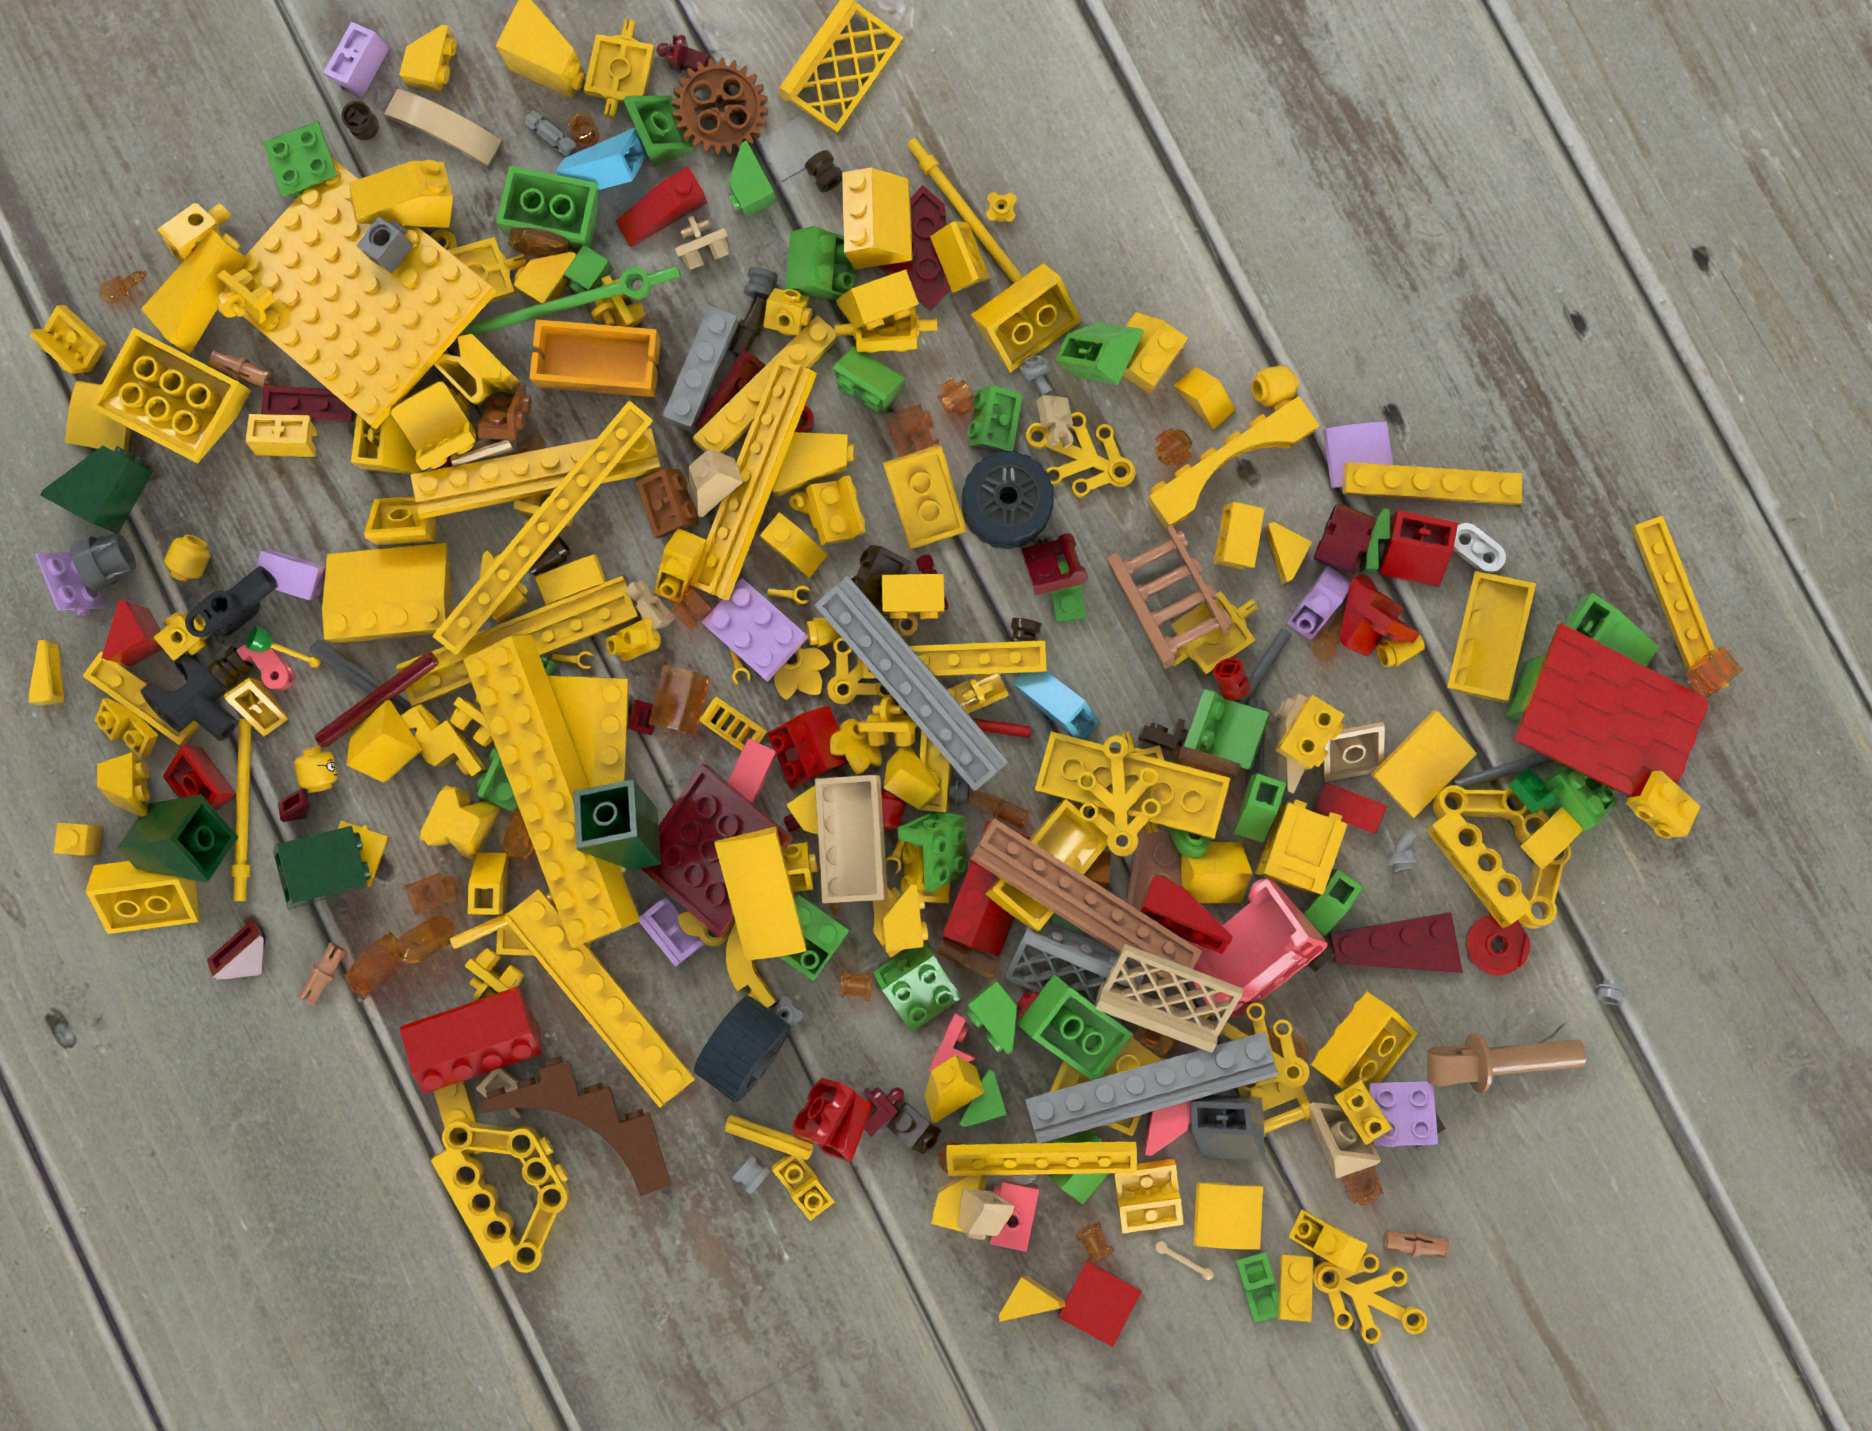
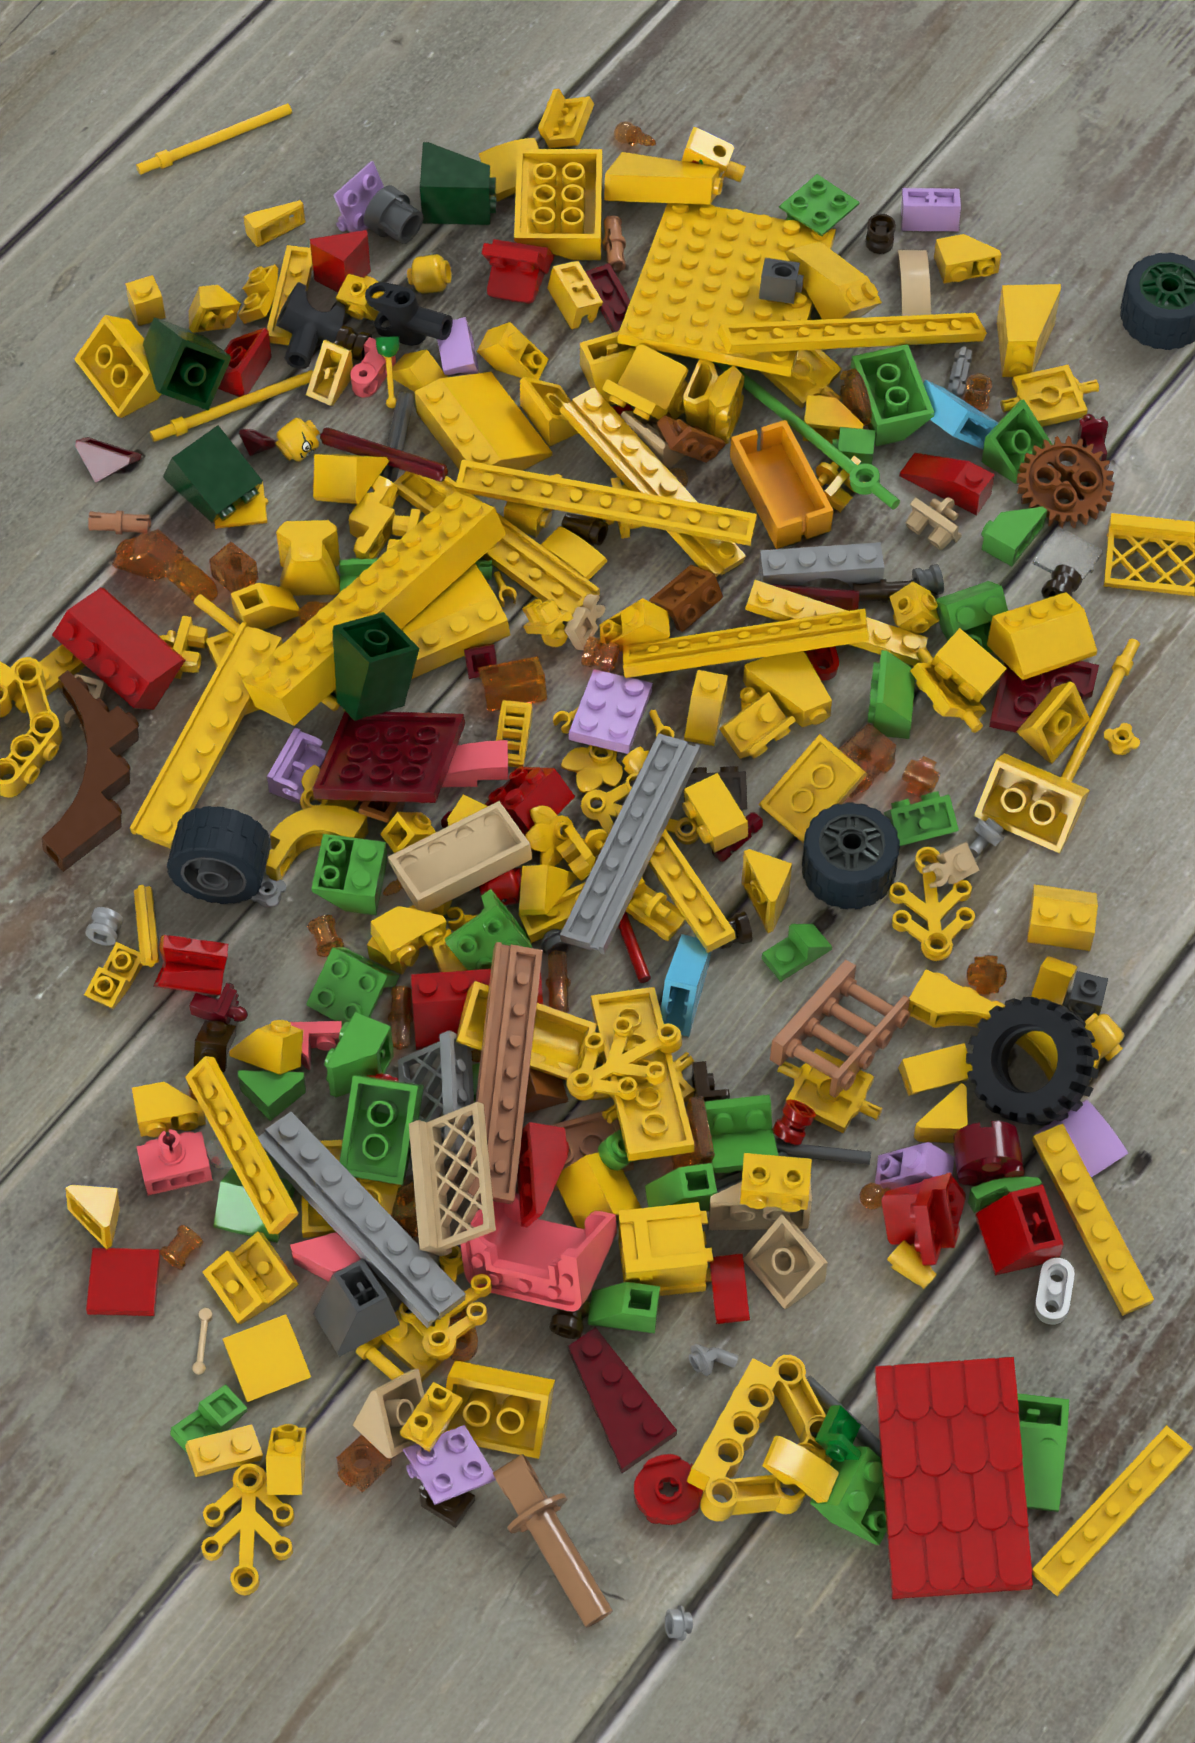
camera: 60 degrees right, 25 degrees down
yellow hips [217,268,275,324] -> none
tan slope [689,449,743,517] -> none
yellow slope [715,826,806,960] -> none
tan slope [958,1188,1014,1240] -> none
dark red plate [1021,533,1088,596] -> none
bright green slope [1055,322,1144,385] -> none
yellow tile [1370,710,1477,818] -> none
nougat pin [1383,1230,1450,1258] -> none
yellow slope [1447,571,1536,704] -> none
yellow bracket [1626,770,1701,839] -> none
clear orange brick [1684,646,1743,696] -> none
none -> yellow slope [392,349,448,392]
none -> yellow slope [477,322,549,380]
none -> red piece [481,239,555,304]
none -> yellow plate [717,313,987,354]
none -> yellow slope [742,849,792,934]
none -> black tyre [966,997,1099,1126]
none -> dark grey brick [1068,971,1108,1021]

